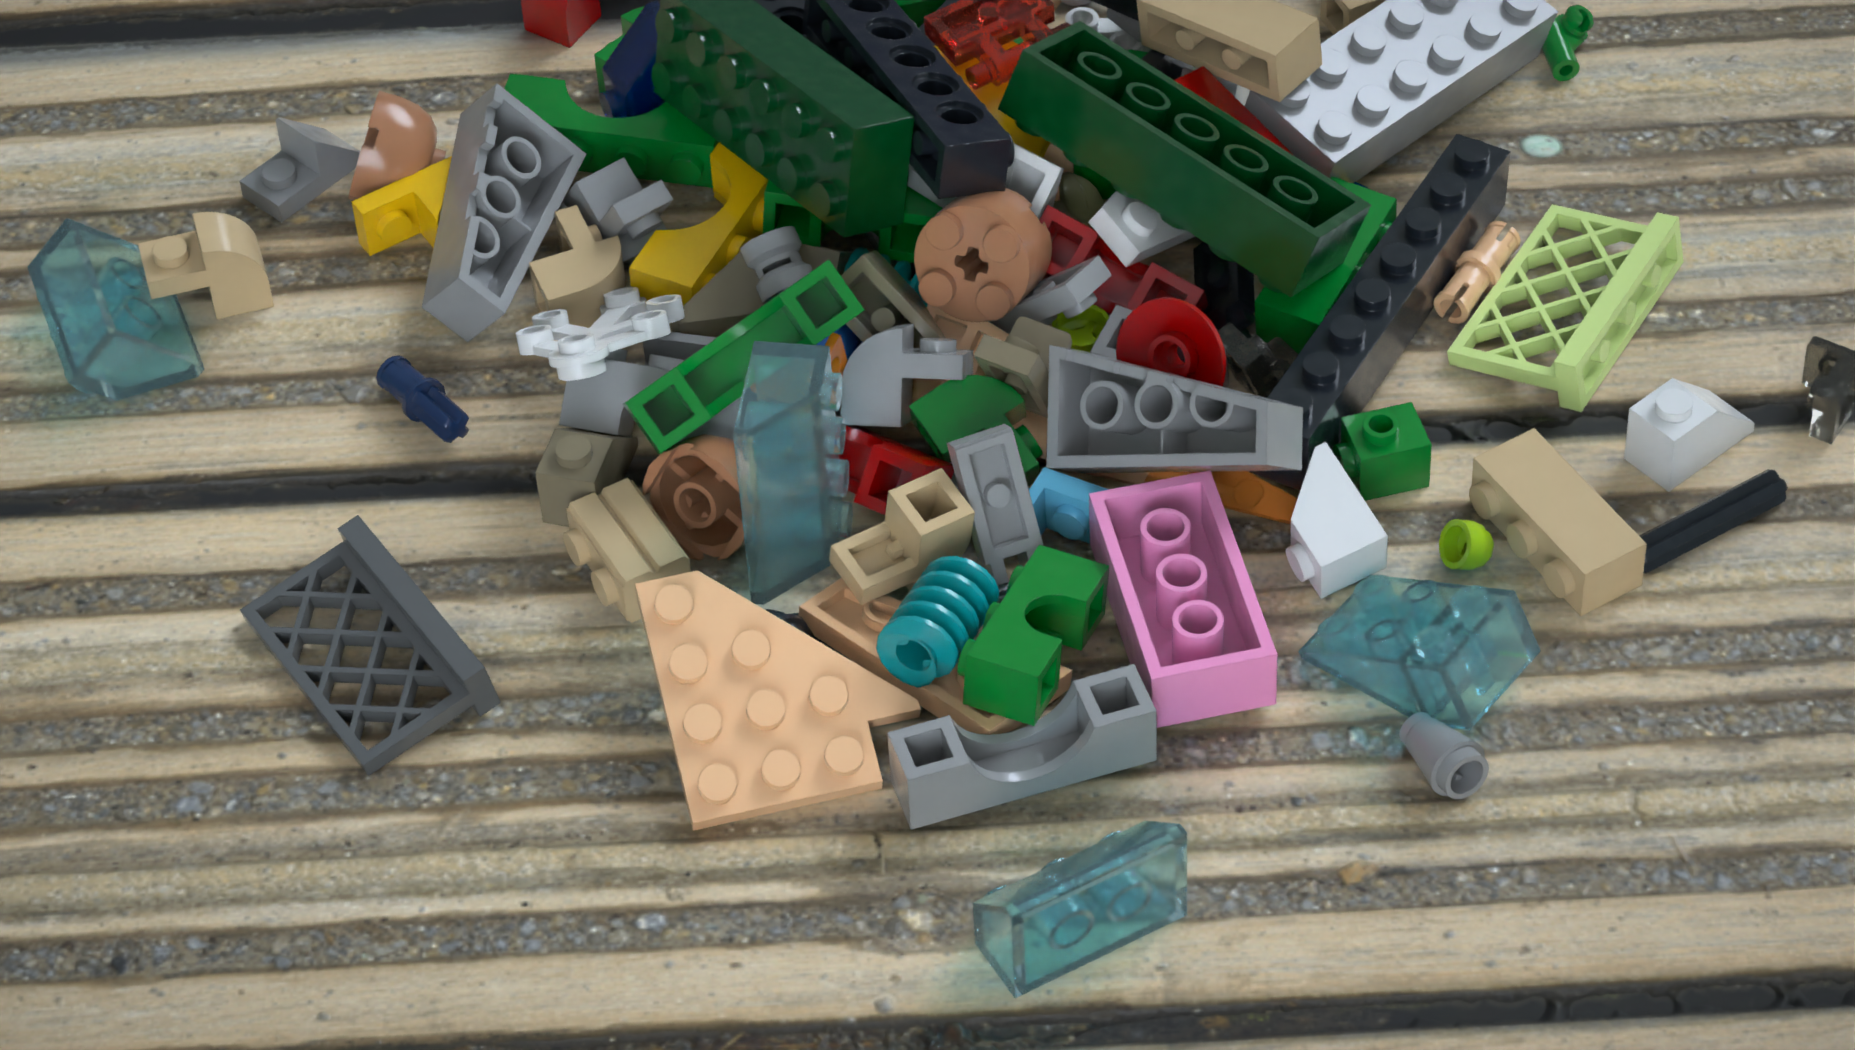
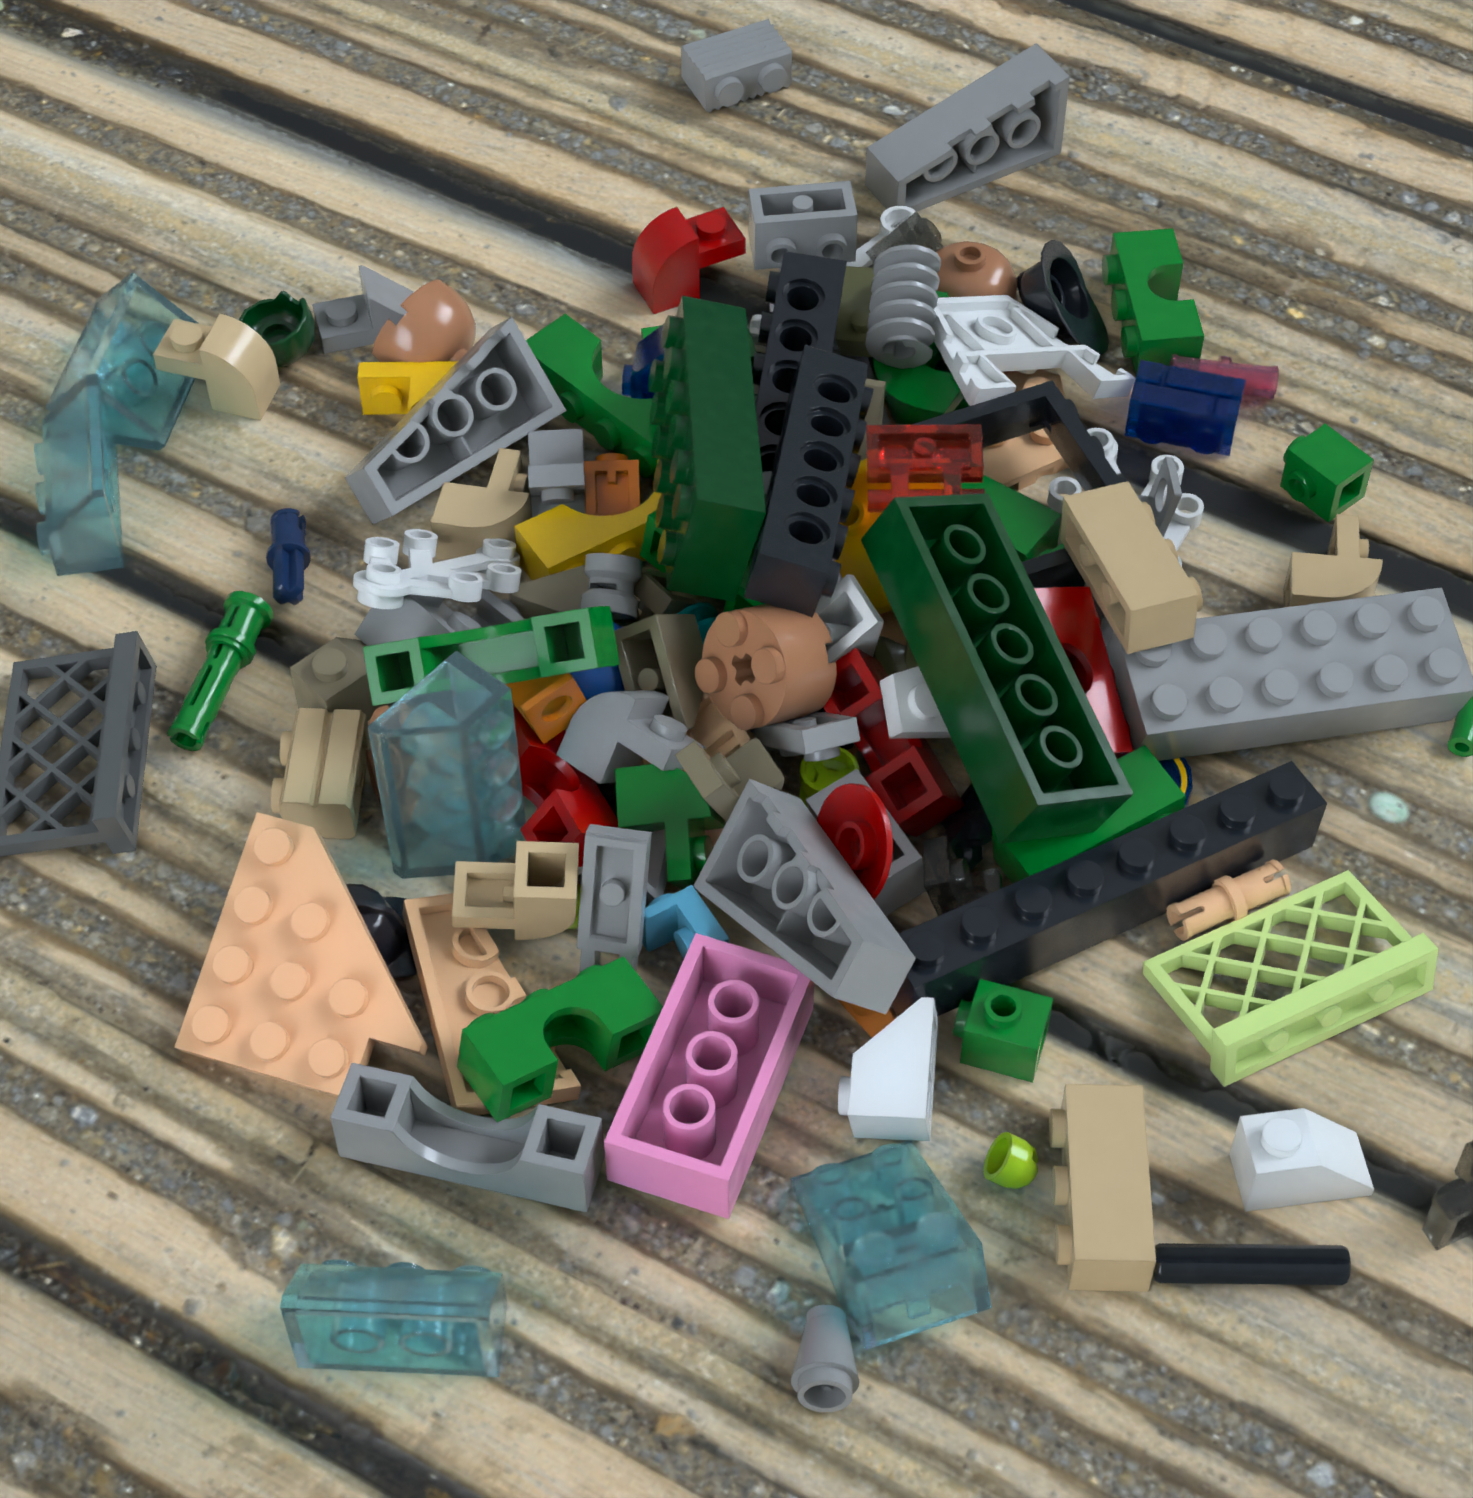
camera: 30 degrees right, 5 degrees up
teal piece [876,556,1000,688] -> none
none -> clear light blue slope [34,374,124,576]
none -> green pin [167,591,274,751]
none -> dark green hair [239,291,315,367]
none -> orange bracket [584,453,640,516]

